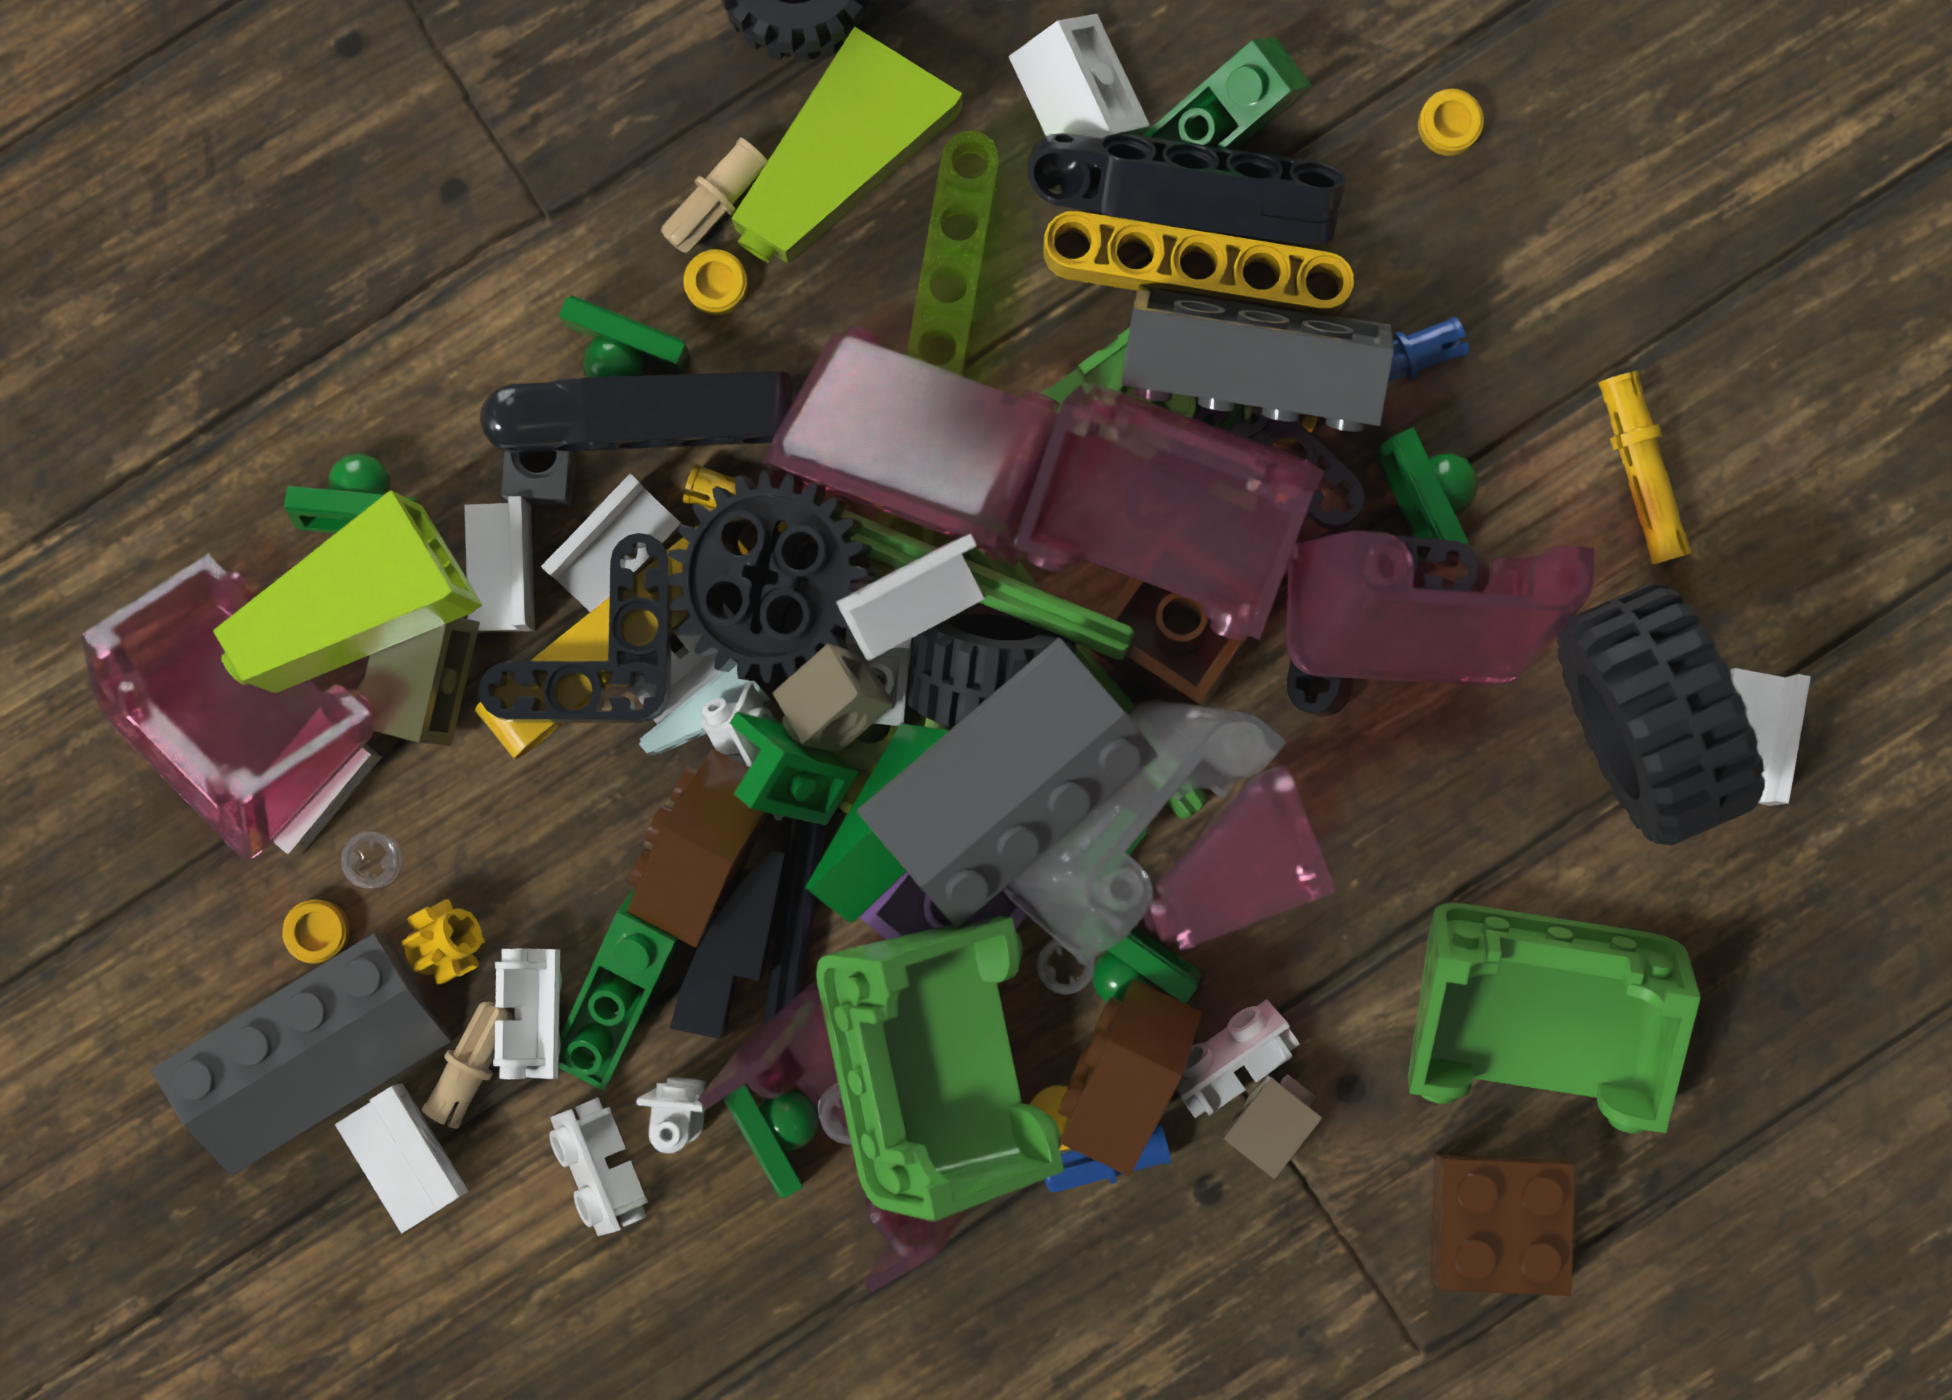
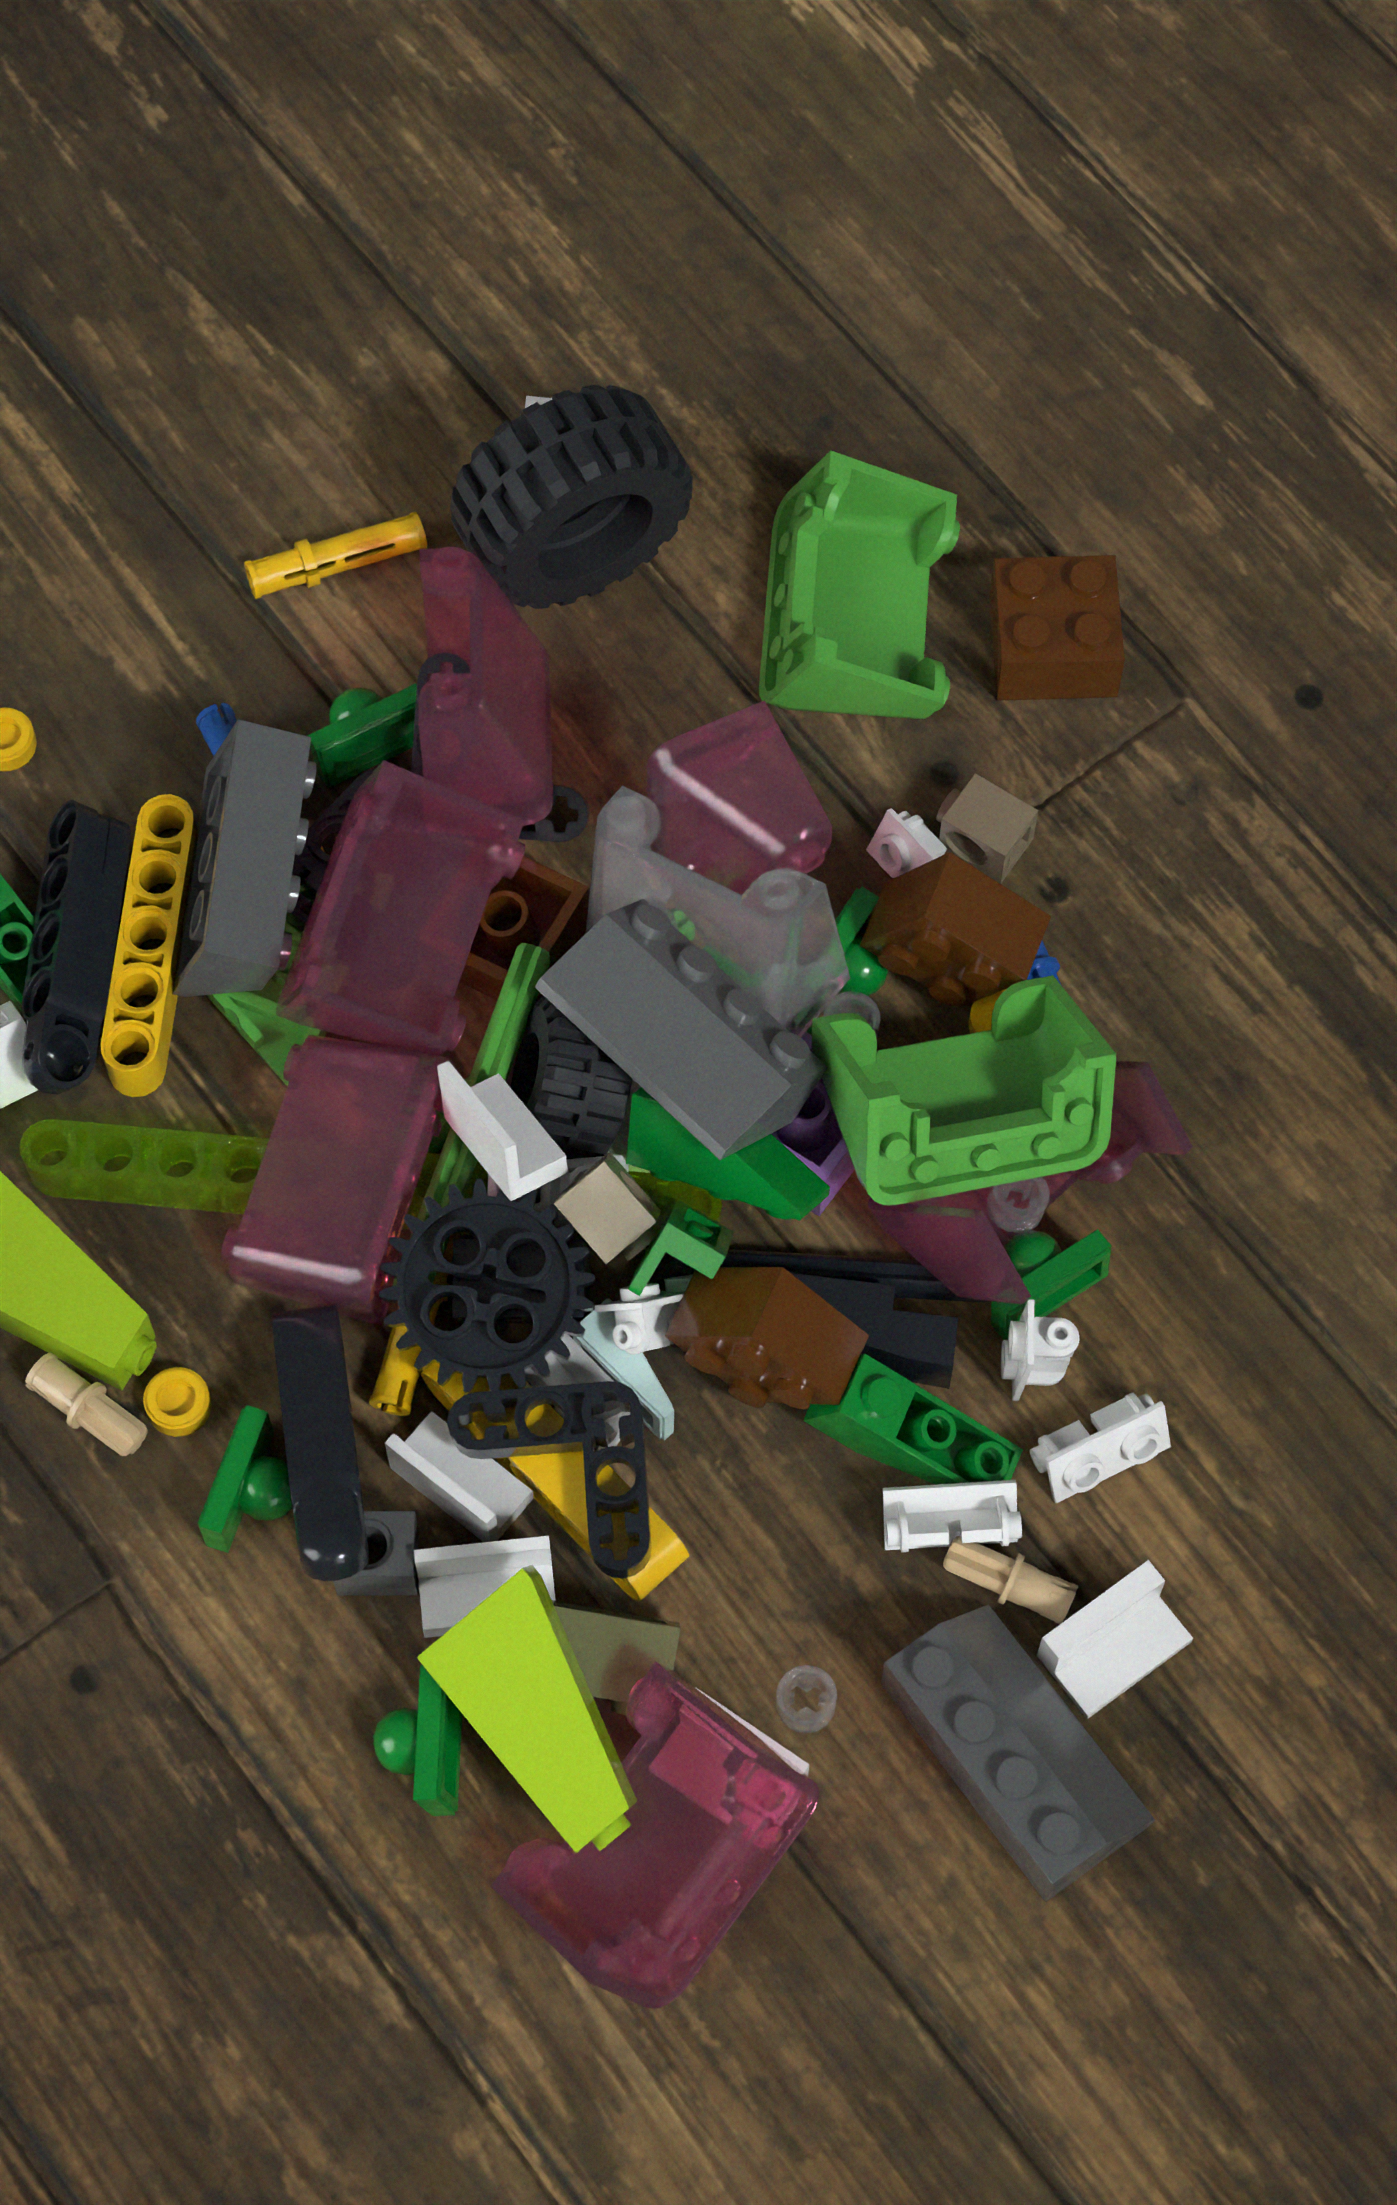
camera: 95 degrees left, 20 degrees down
yellow tile [282,900,350,964] -> none
yellow gear [401,899,485,985] -> none

